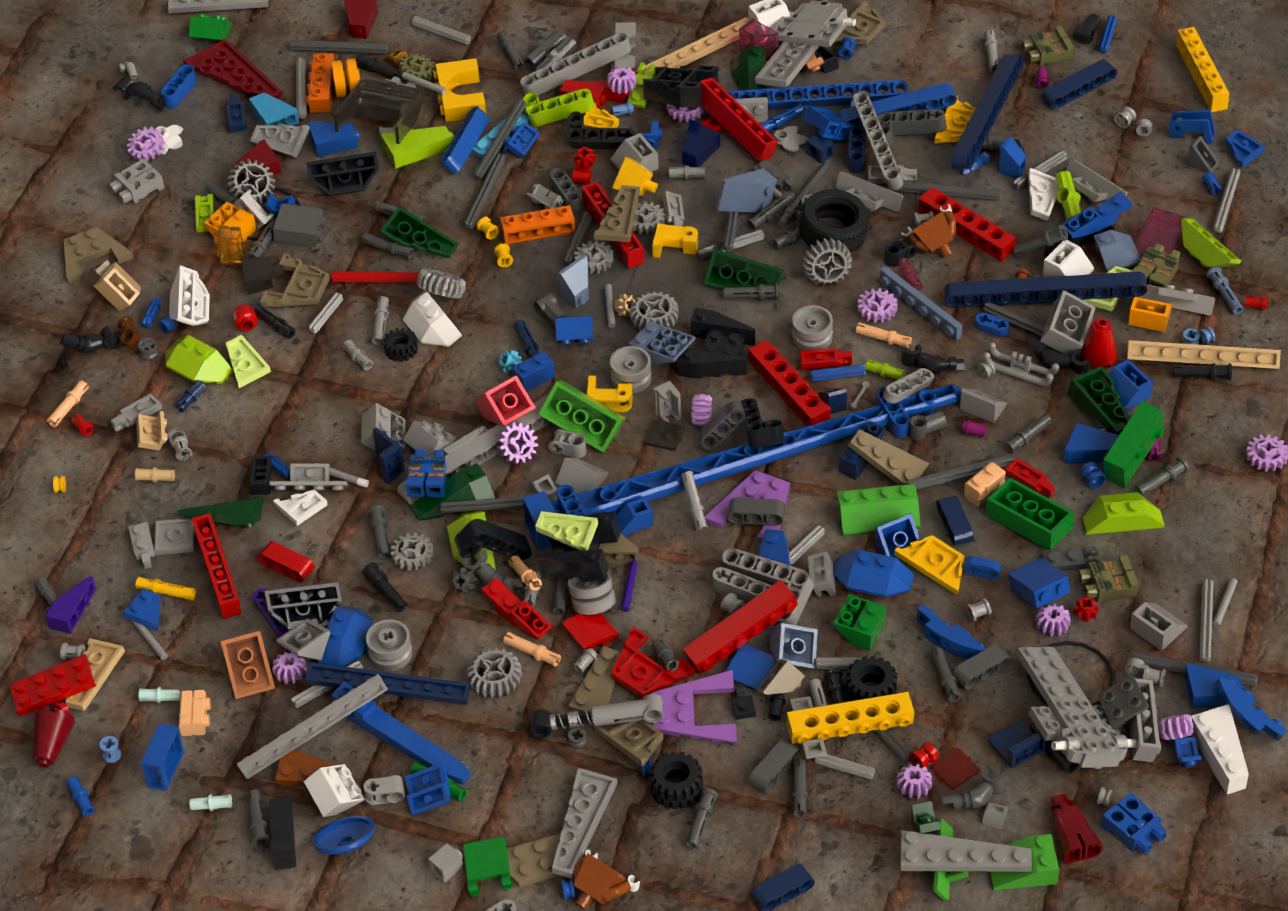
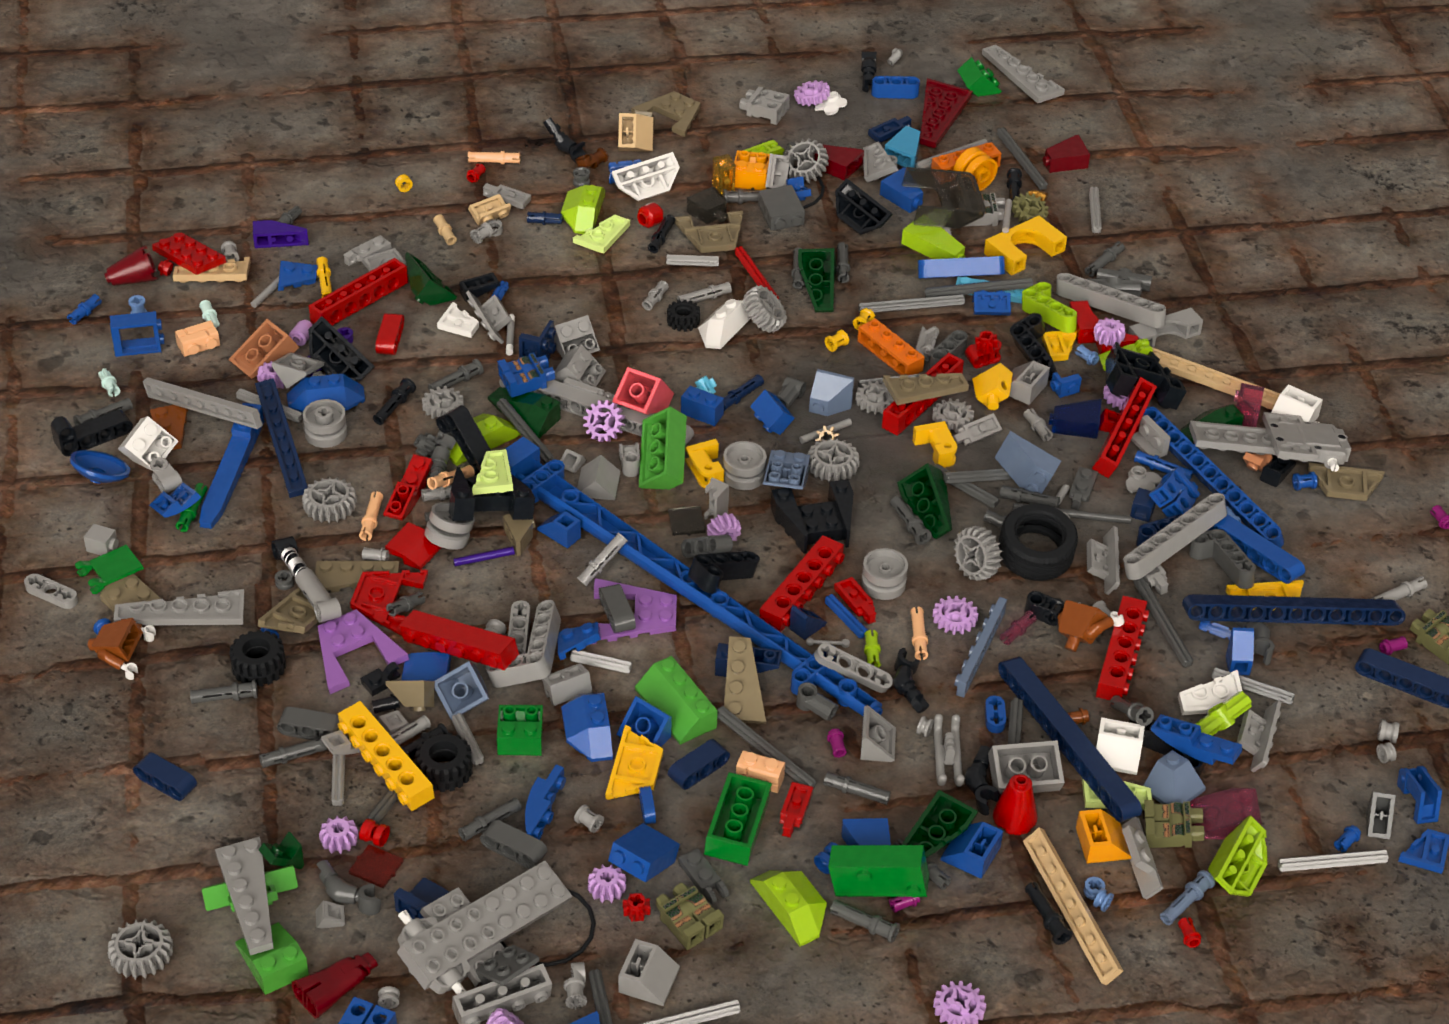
camera: 60 degrees right, 5 degrees down
none -> lavender brick [289,320,313,346]

